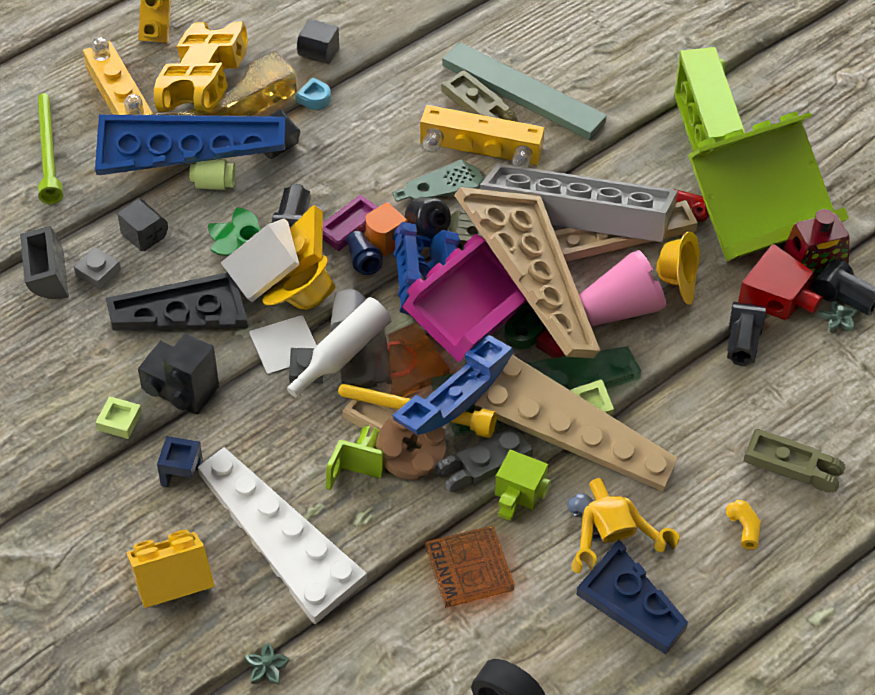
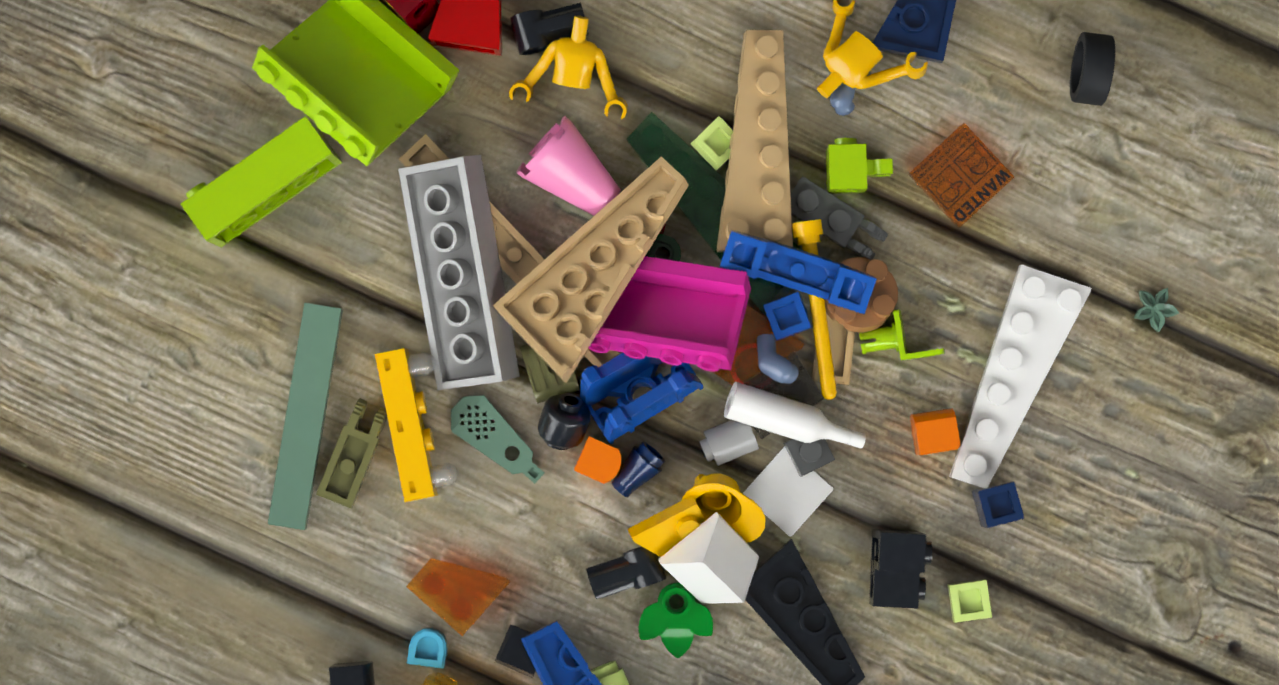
camera: 110 degrees left, 35 degrees up
yellow slope [126,530,215,608] -> none
magenta tile [323,194,378,252] -> none
yellow piece [656,232,700,305] -> none
red arm [674,189,710,222] -> none
none -> clear orange wing [406,558,511,636]
none -> yellow piece [509,16,628,119]
none -> sand blue arm [757,334,798,384]
none -> blue tile [763,292,813,341]
none -> orange piece [910,408,961,455]

